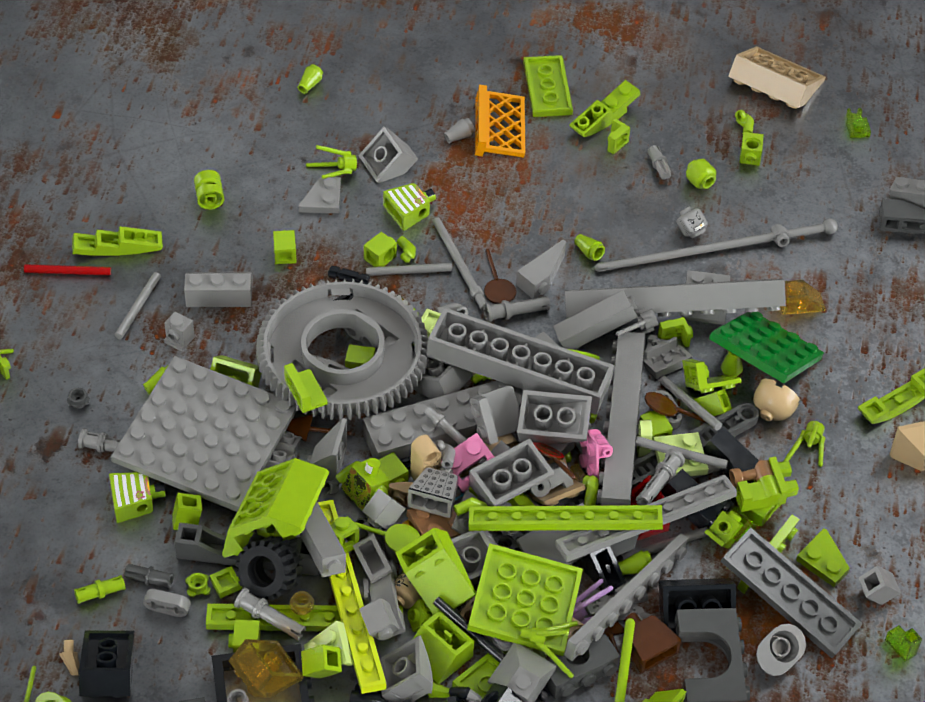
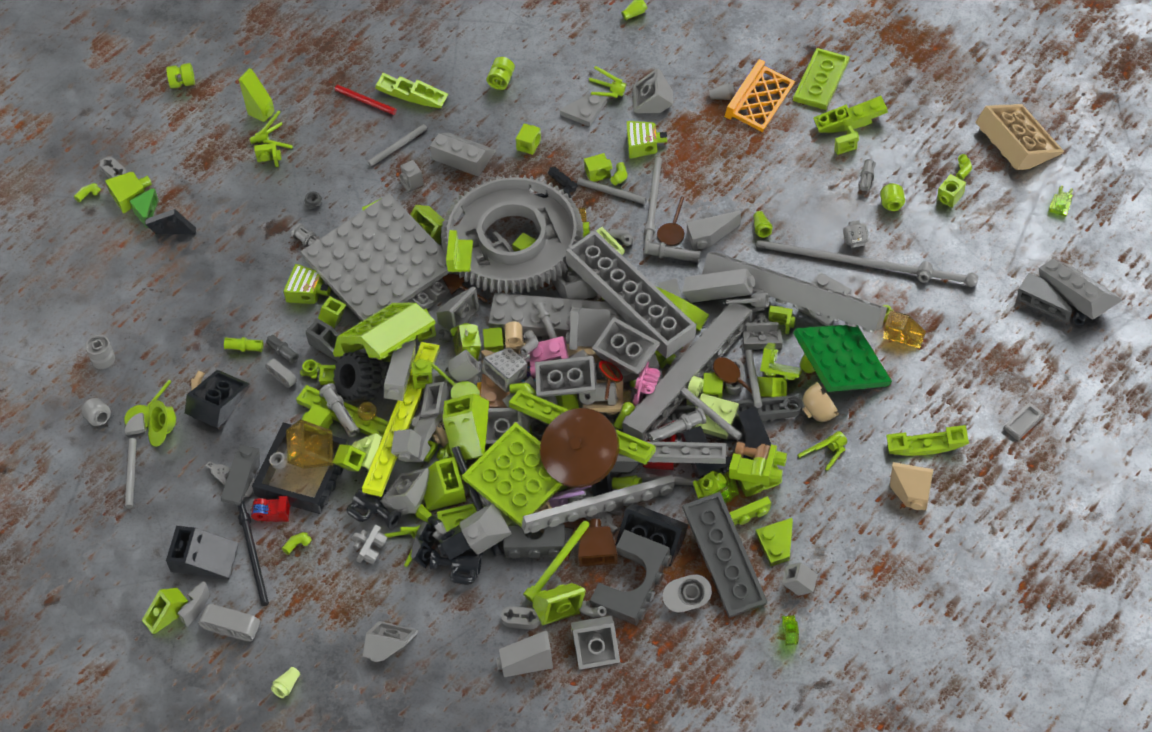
camera: 35 degrees right, 5 degrees up
lime plant [520,621,578,678] -> none
none -> reddish brown dish [540,408,619,488]

